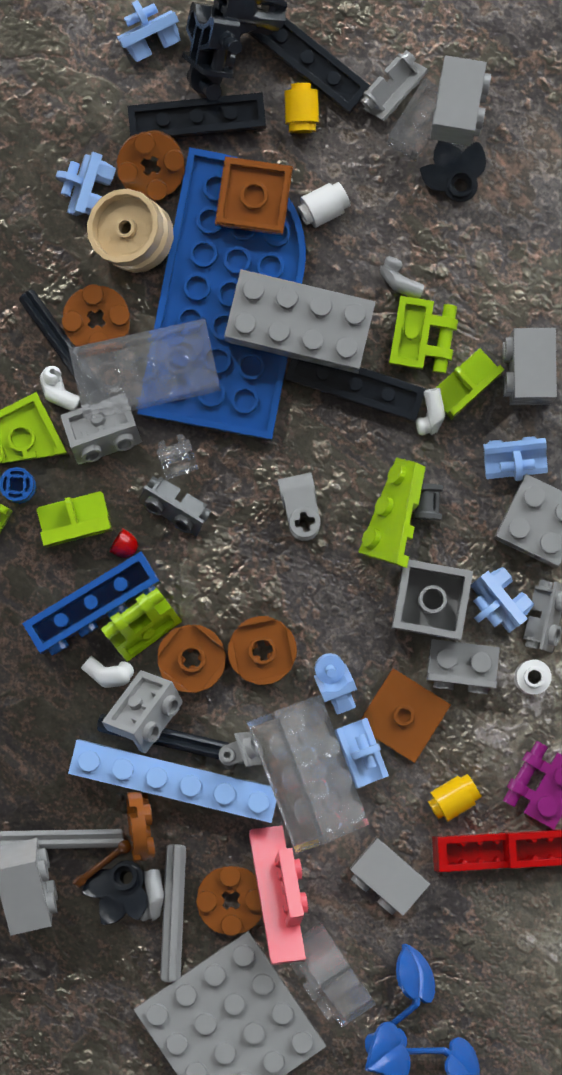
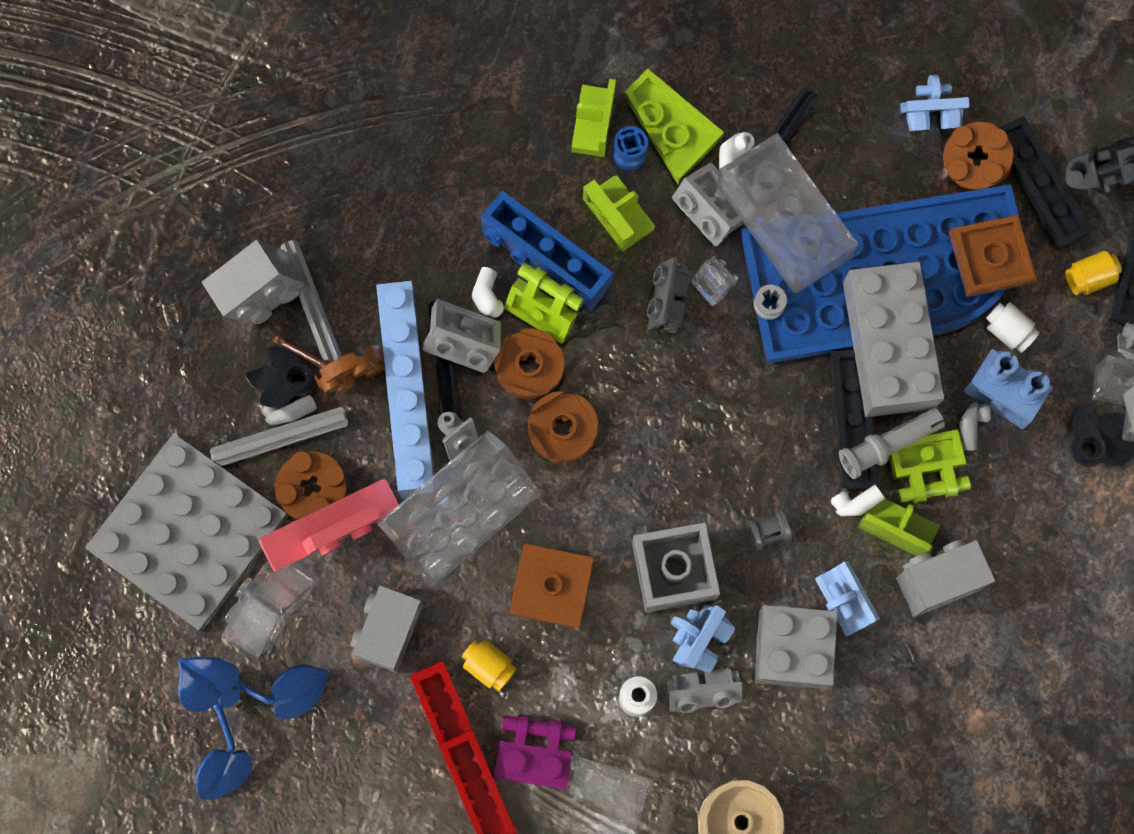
camera: 65 degrees right, 10 degrees down
dark orange plate [62,284,130,354] -> none
tan wheel [87,188,174,273] -> none
red hinge [109,528,138,558] -> none
light blue hips [117,0,181,62] -> none
light grey piece [277,472,320,541] -> none
light blue hips [314,653,357,714] -> none
light blue hips [333,718,389,789] -> none
lime wing [358,457,426,568] -> none
light grey bracket [426,639,500,694] -> none
none -> light grey bush [754,285,787,320]
none -> light grey pin [839,408,945,479]
none -> medium blue brick [963,349,1053,429]

